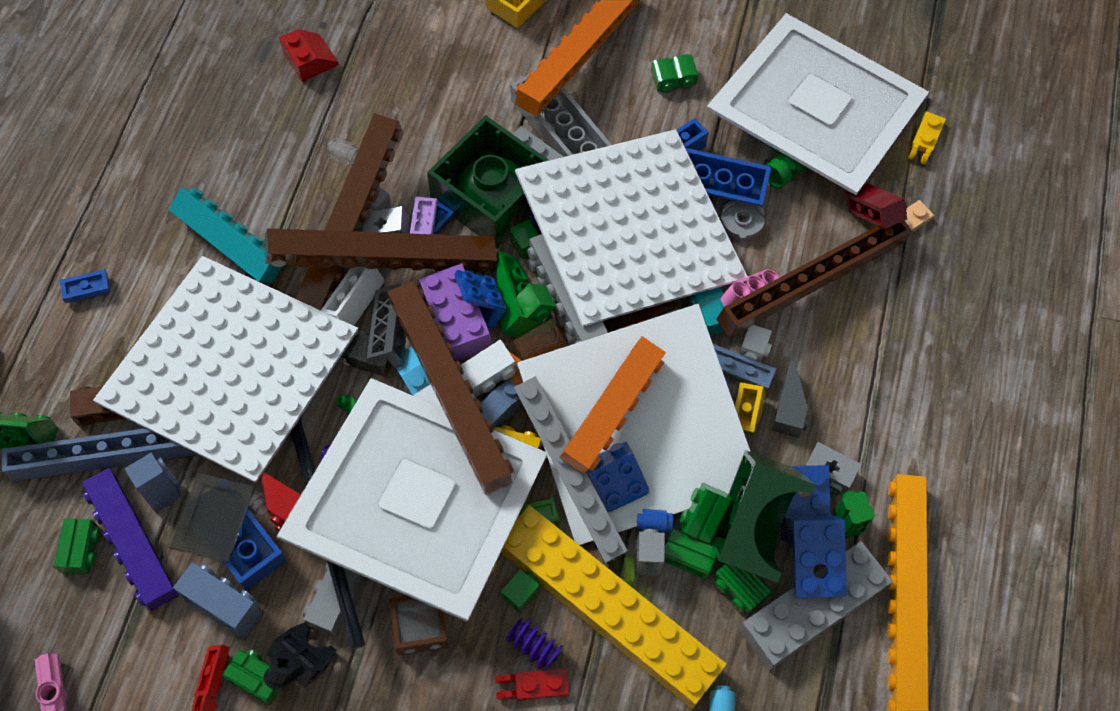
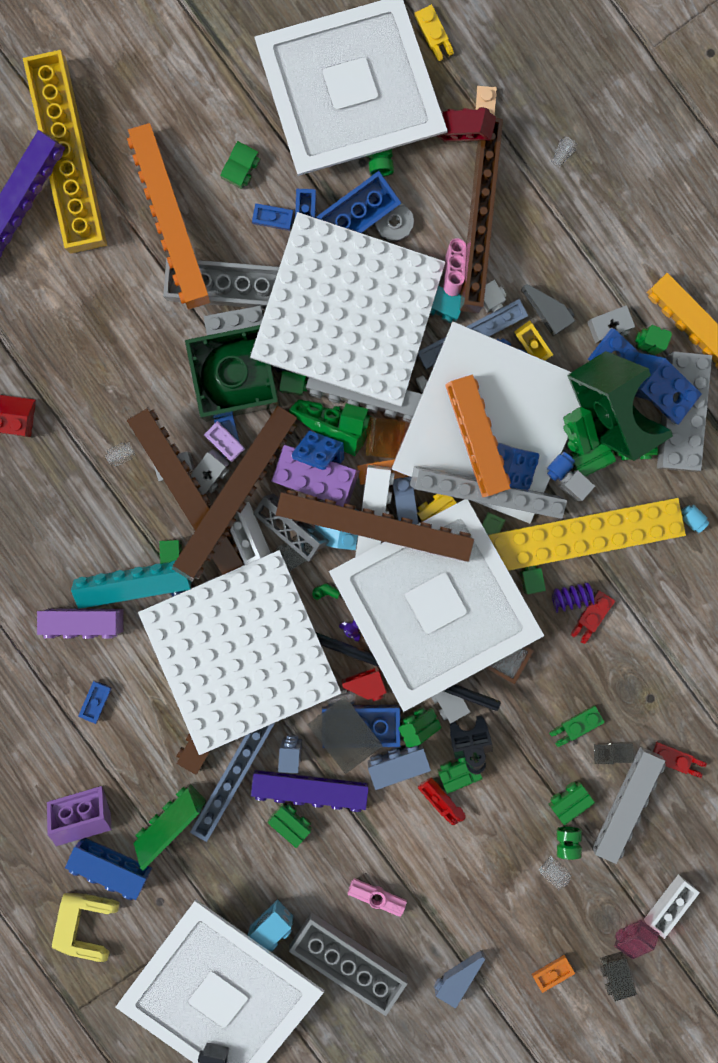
camera: 50 degrees left, 25 degrees up
clear neon green tile [623,557,635,587] -> none
none -> medium lavender brick [37,609,123,639]
none -> blue plate [252,203,293,231]
none -> green brick [398,708,442,748]
none -> clear cone [551,136,578,167]

